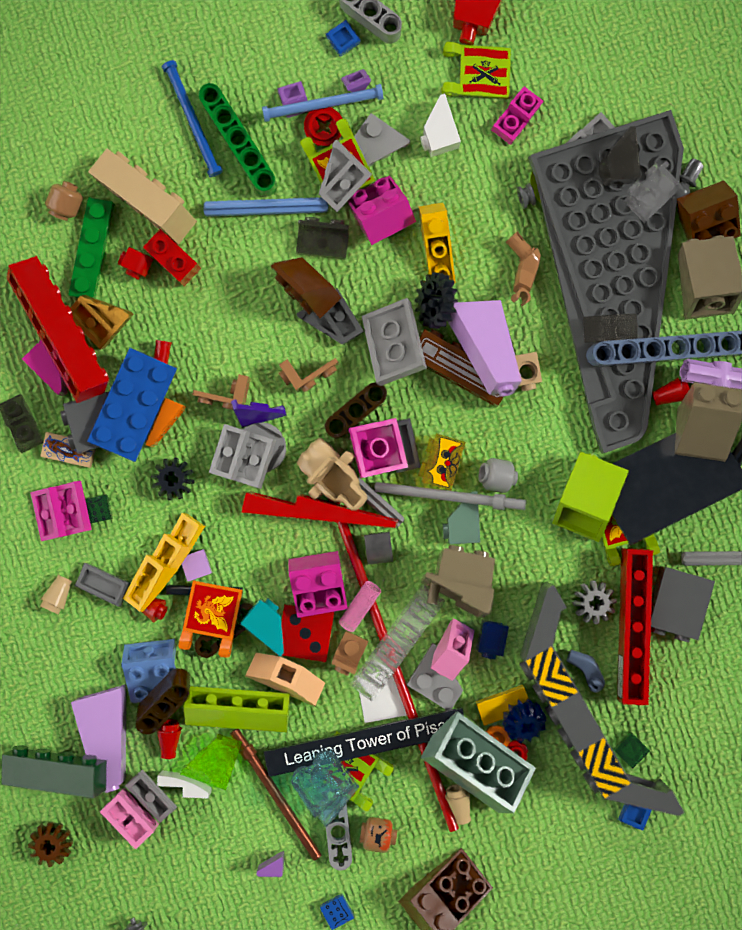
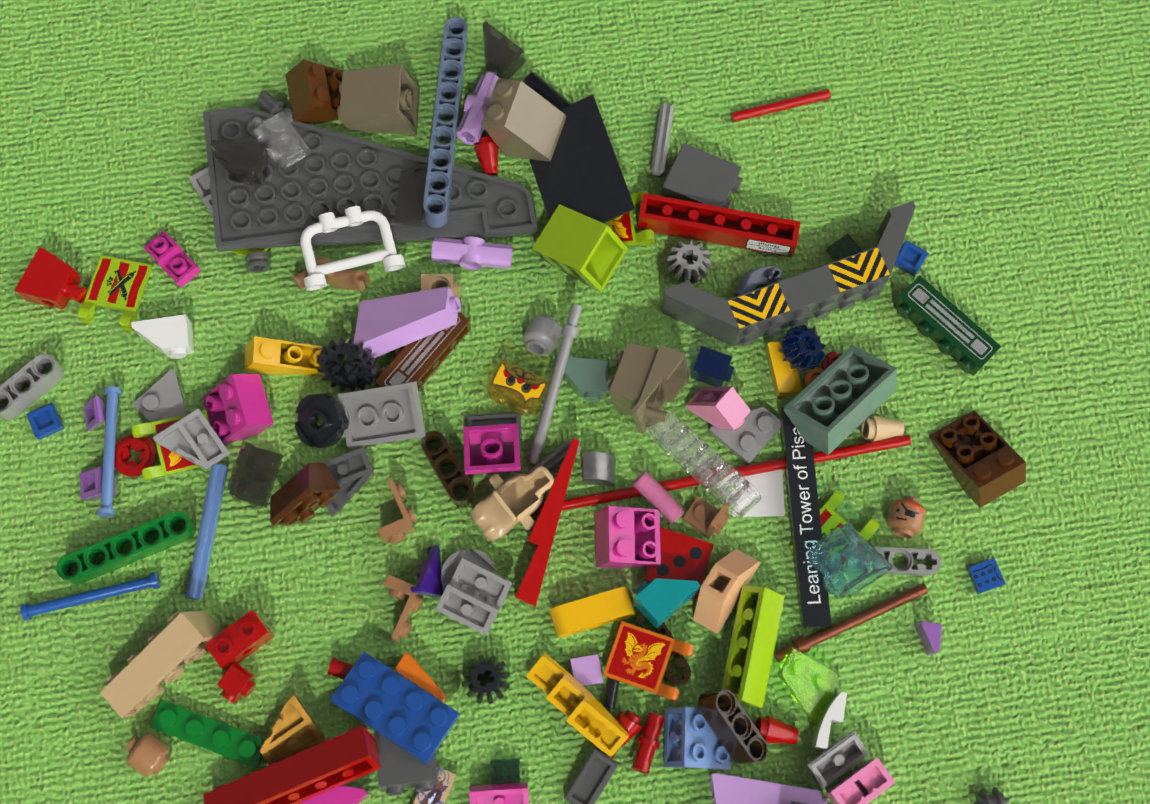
camera: 85 degrees left, 15 degrees down
none -> black plate [295,393,349,448]
none -> white bar [300,206,406,291]
none -> lavender piece [431,236,513,270]
none -> yellow beam [549,587,635,638]
none -> red pin [631,712,666,774]
none -> dark green brick [893,275,1002,376]

